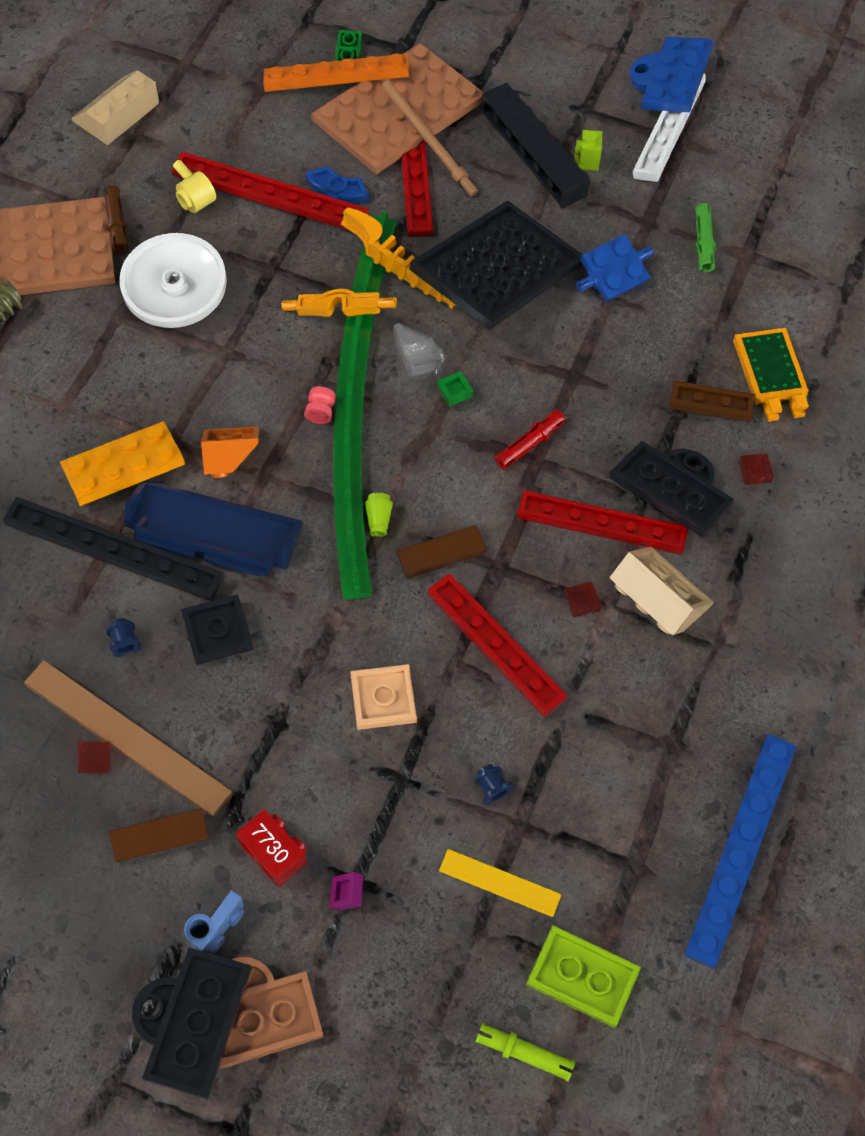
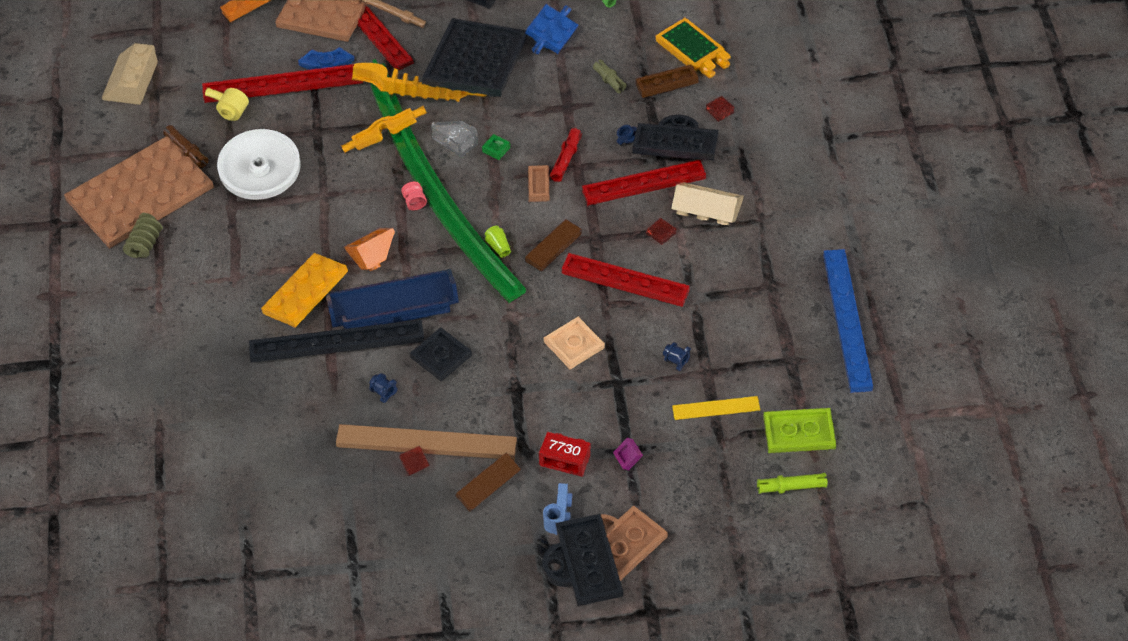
camera: 25 degrees left, 10 degrees down
none -> nougat tile [528,165,550,202]
none -> olive pin [593,60,627,93]
none -> dark blue plate [617,125,637,145]

